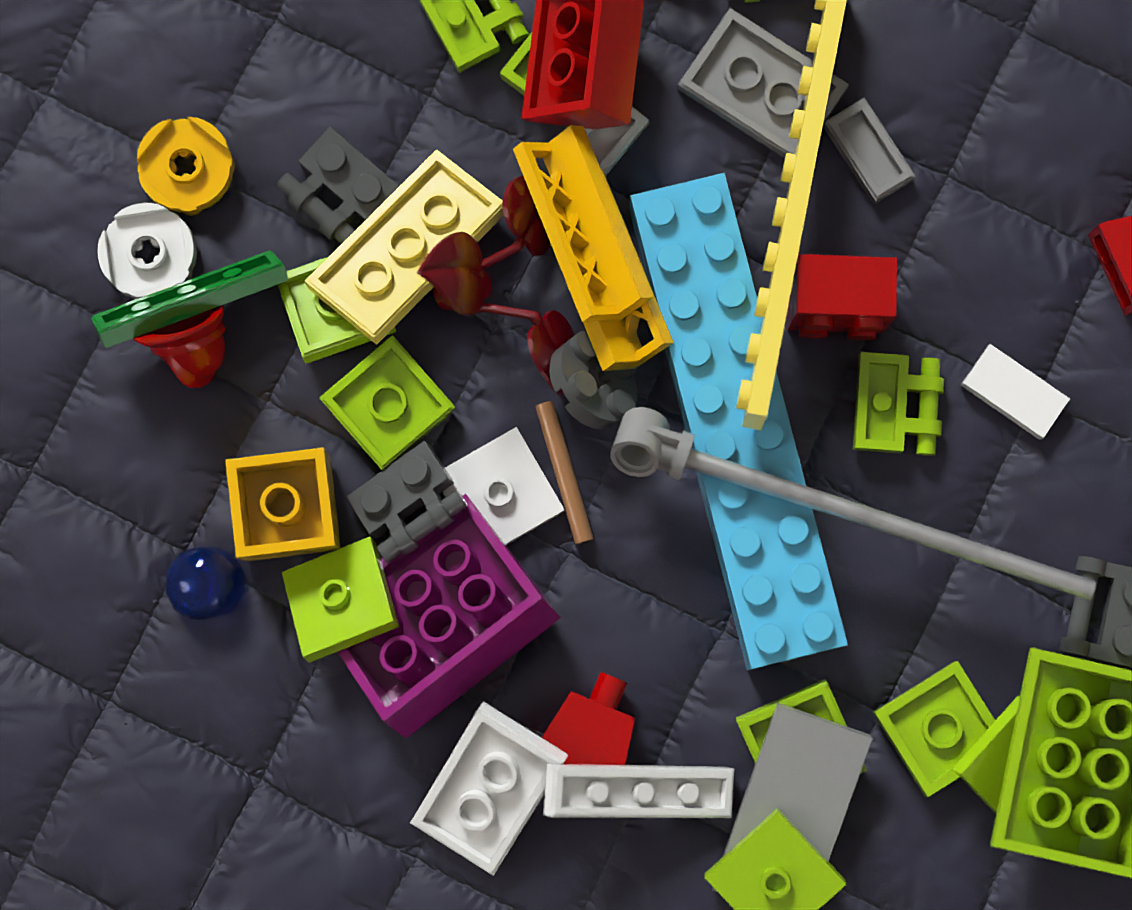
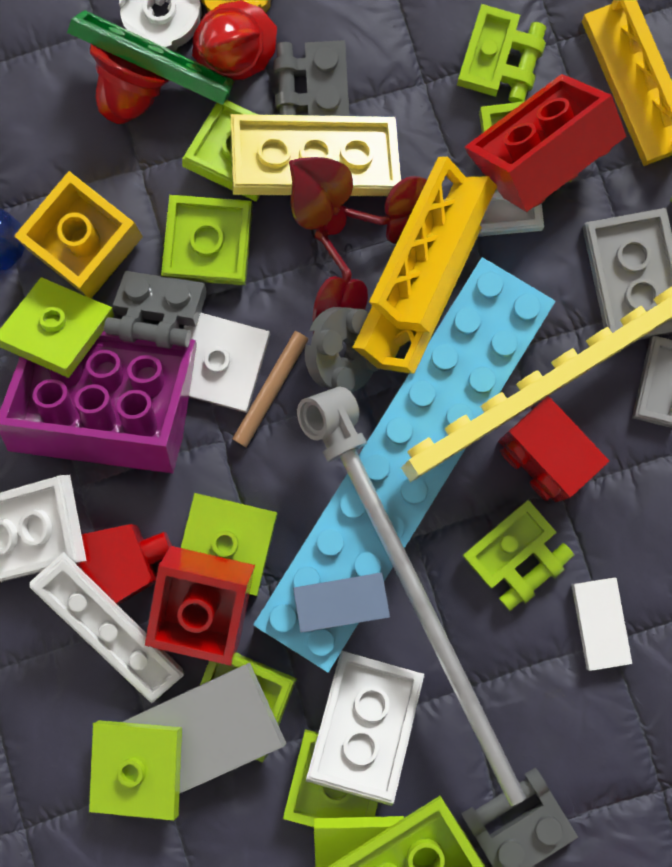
camera: 50 degrees right, 0 degrees up
none -> red brick [144,546,255,666]
none -> lime plate [181,493,278,596]
none -> red piece [192,0,277,80]
none -> sand blue tile [293,572,390,633]
none -> white tile [306,651,424,806]

